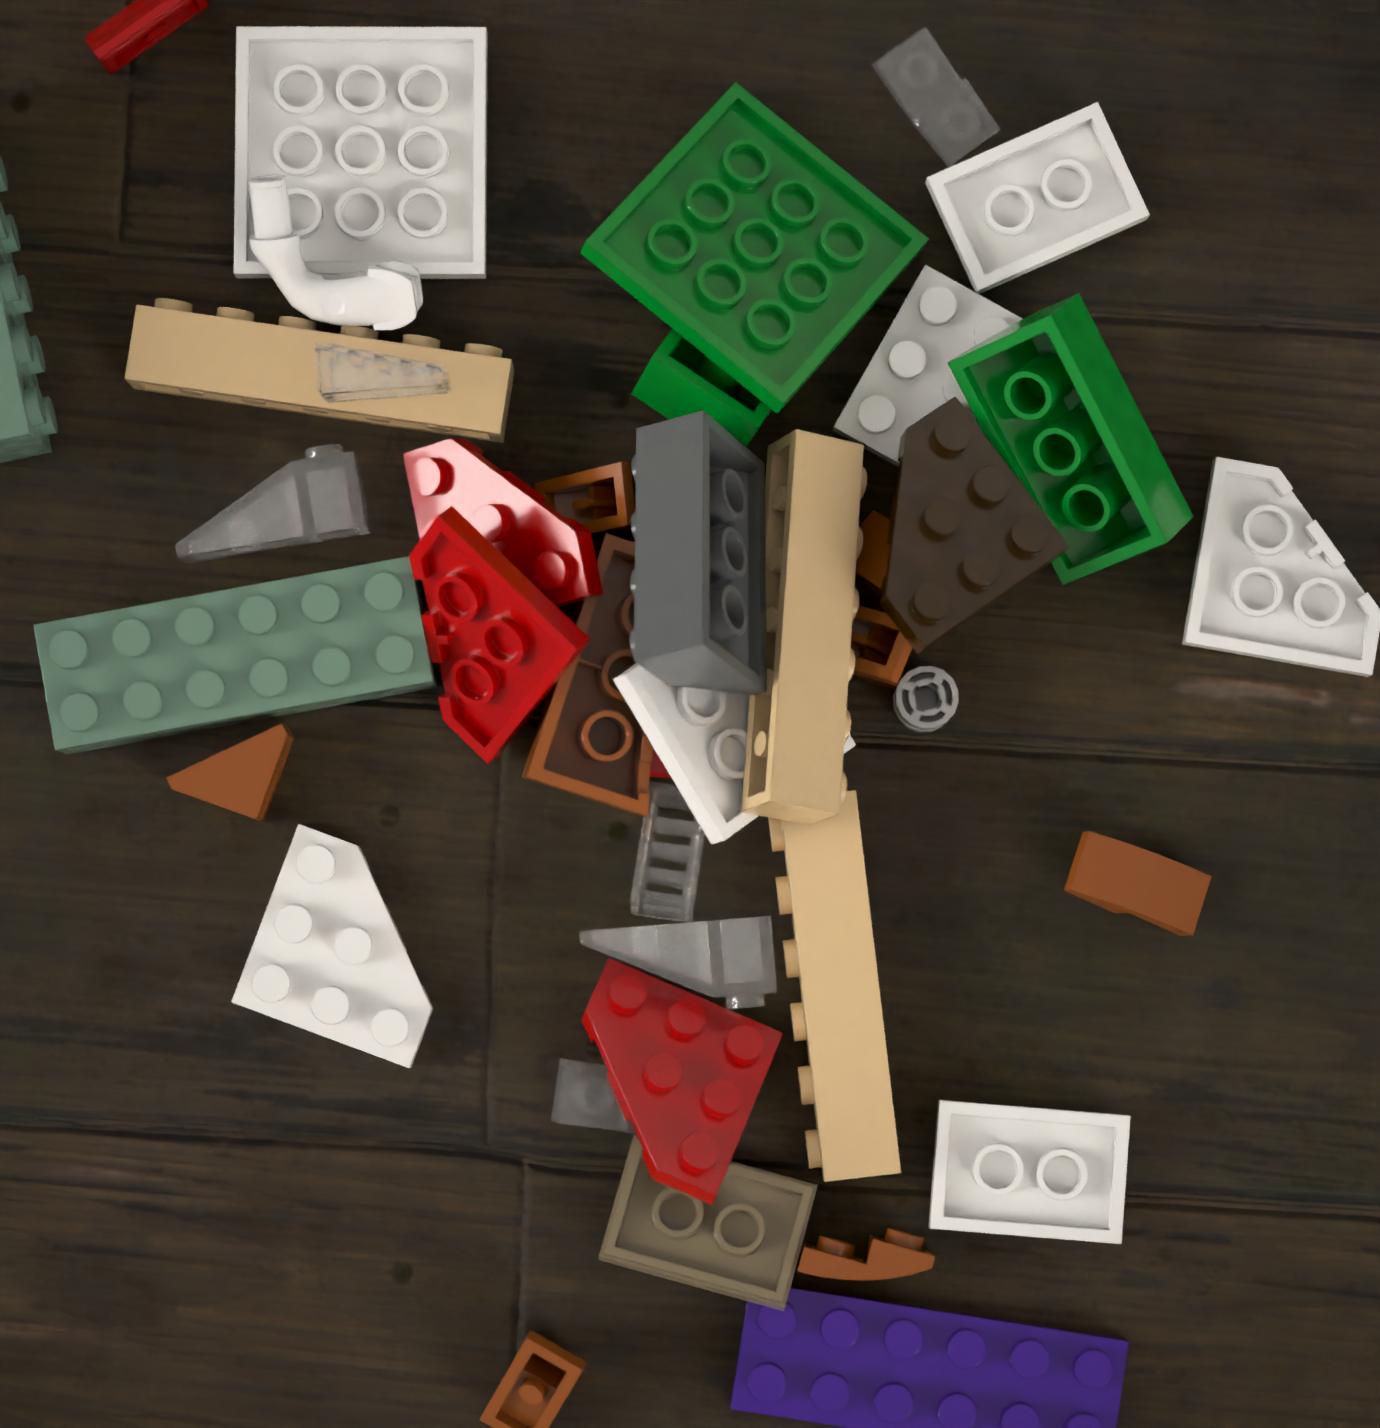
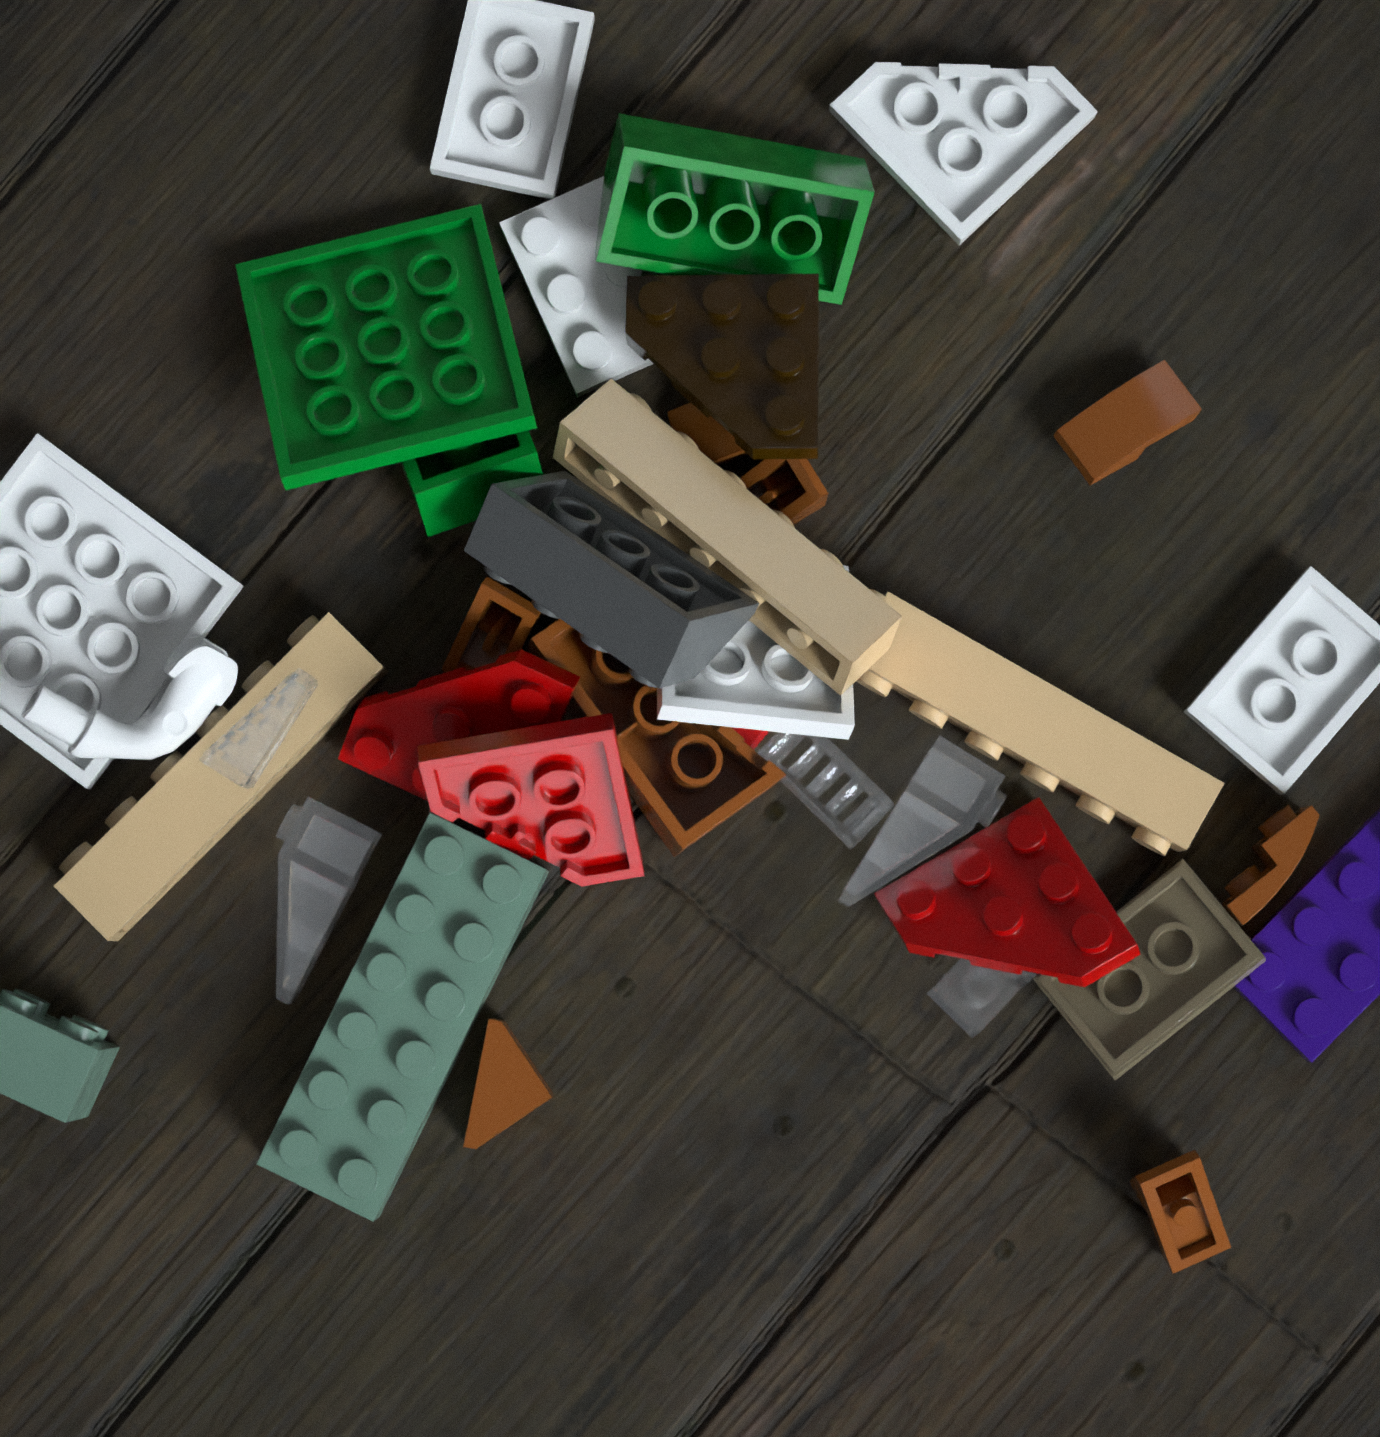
camera: 55 degrees left, 0 degrees up
white plate [231,824,433,1068] -> none
clear slope [871,27,1000,166] -> none
light grey wheel [892,666,959,733] -> none

